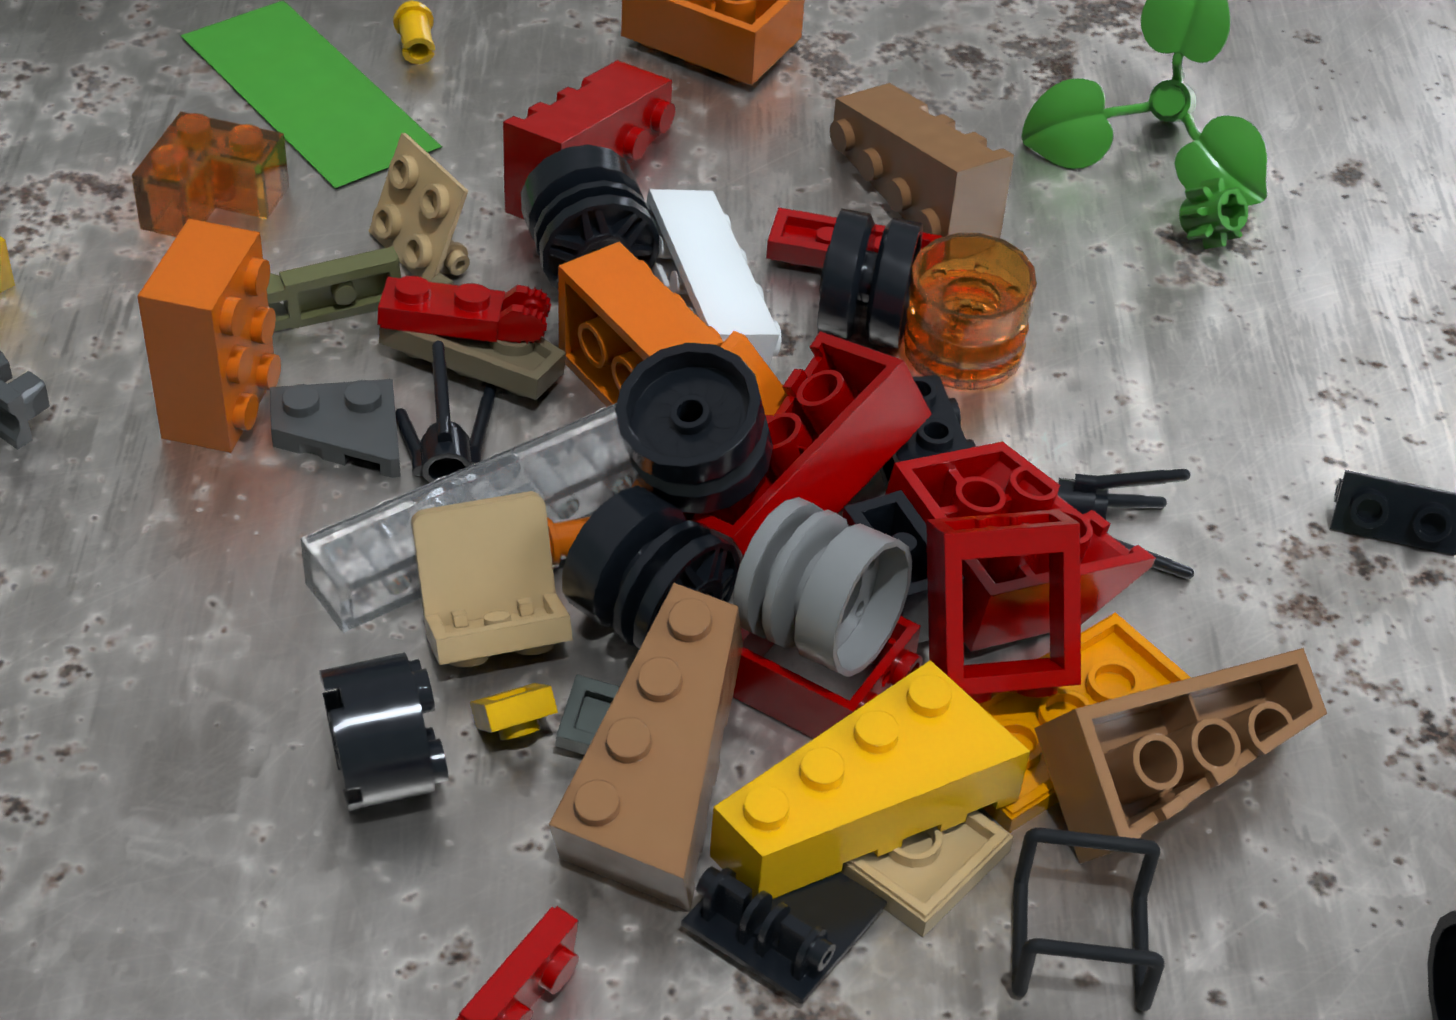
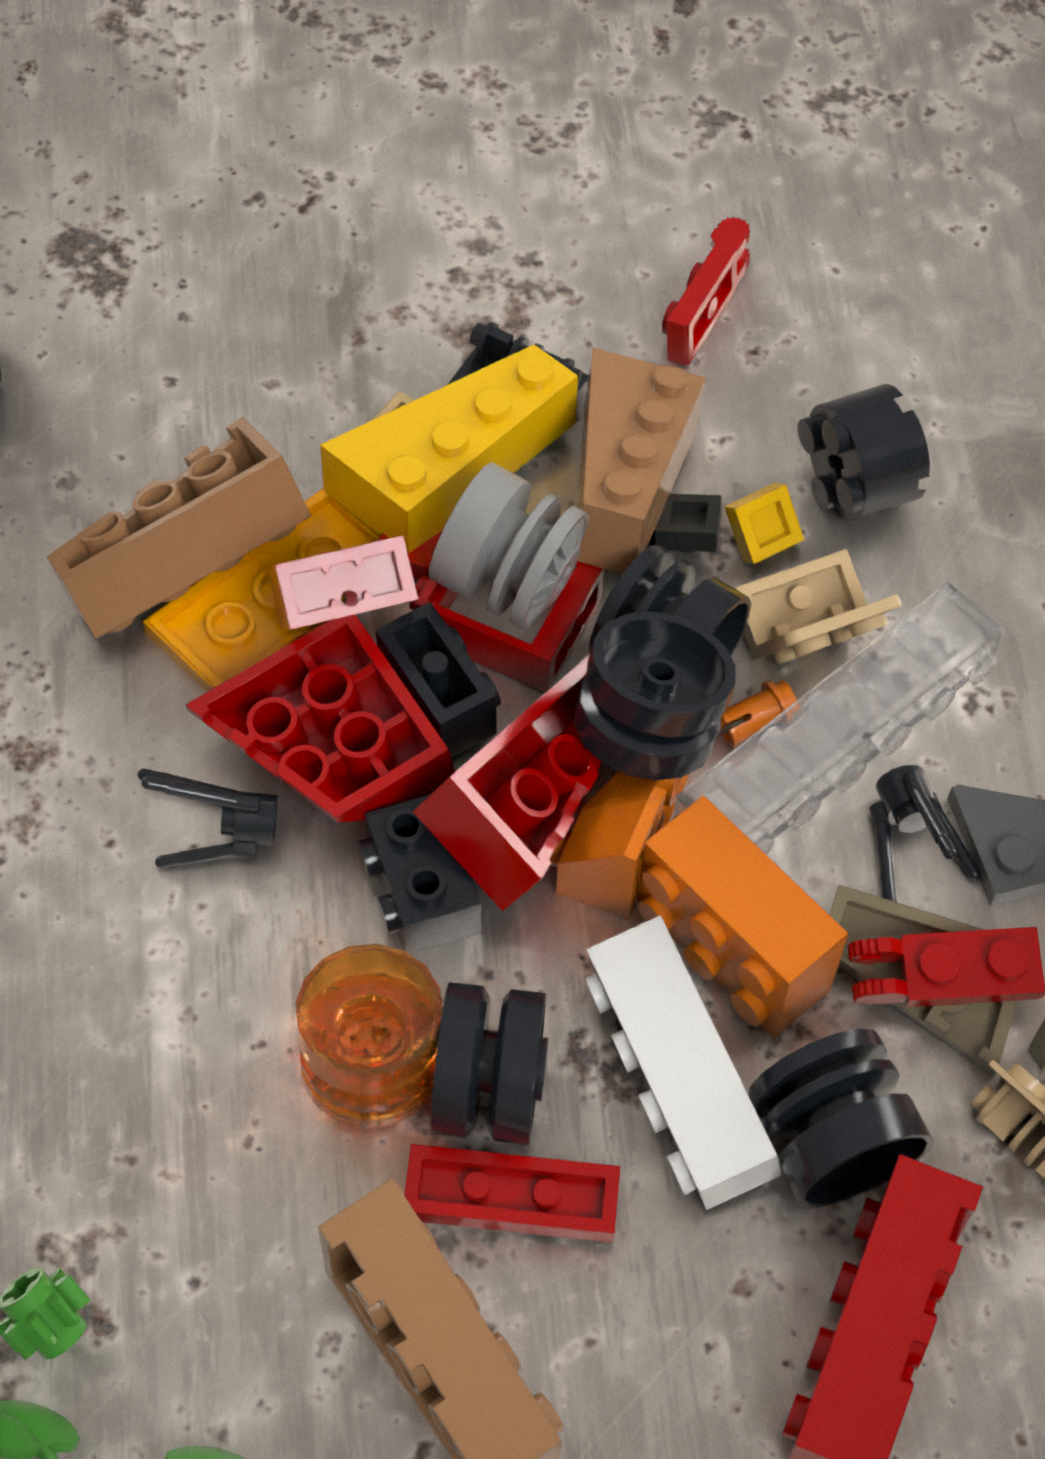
camera: 175 degrees right, 15 degrees up
black piece [1012,828,1165,1011] -> none

